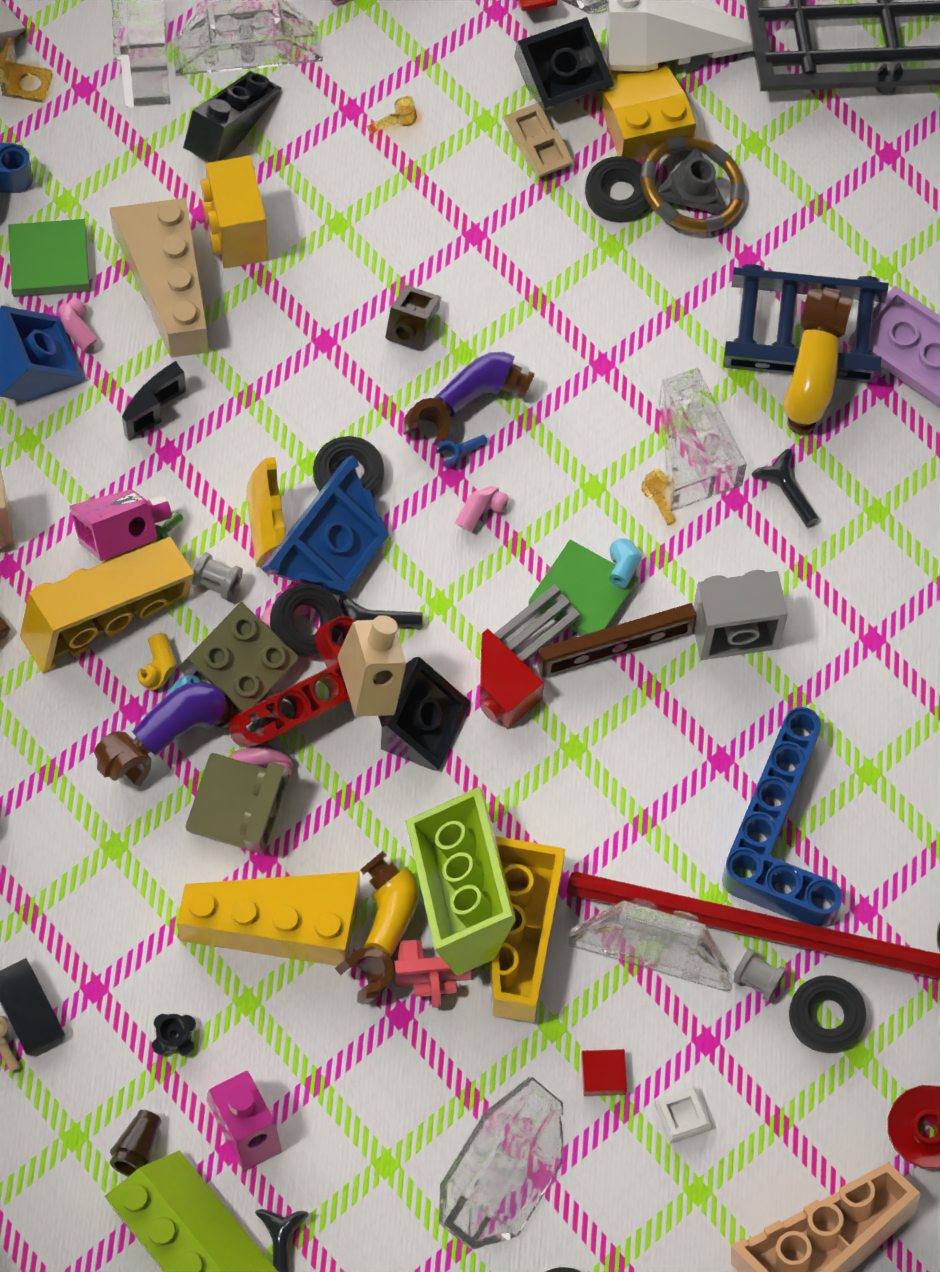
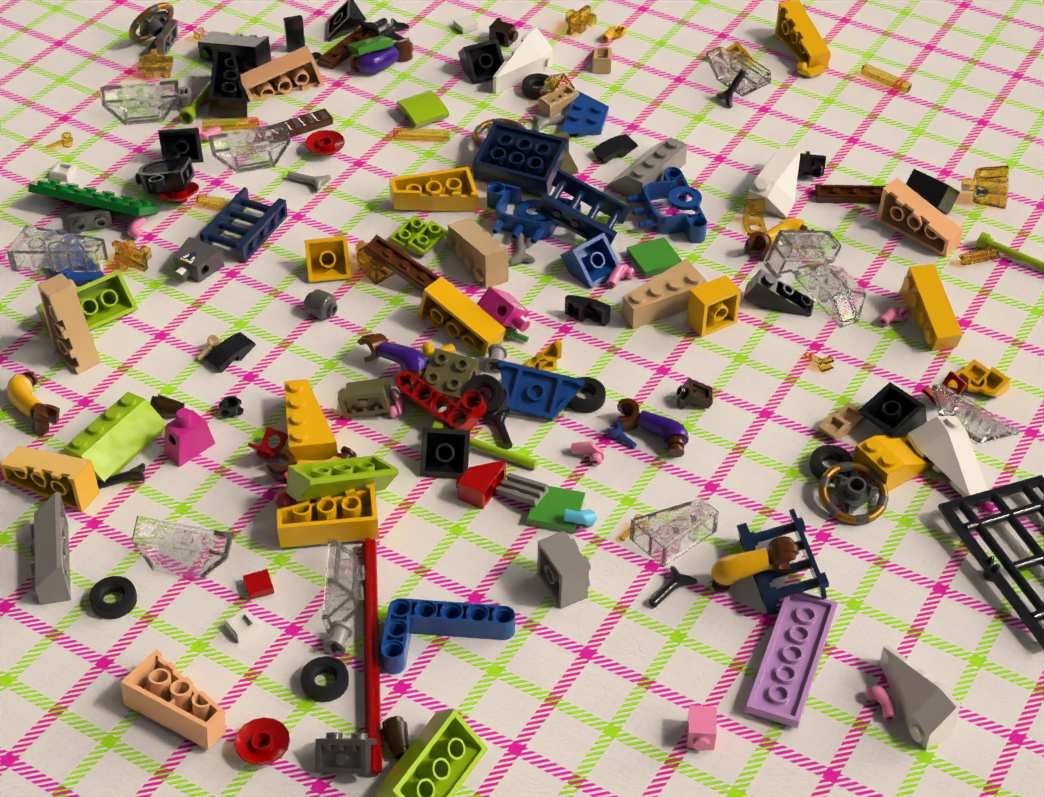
camera: 75 degrees right, 20 degrees down
tan torso [337,615,406,717] -> none
reddish brown tile [537,603,697,678] -> none
none -> red bracket [248,427,288,460]
none -> lime piece [432,420,538,470]
none -> piece [743,218,814,262]

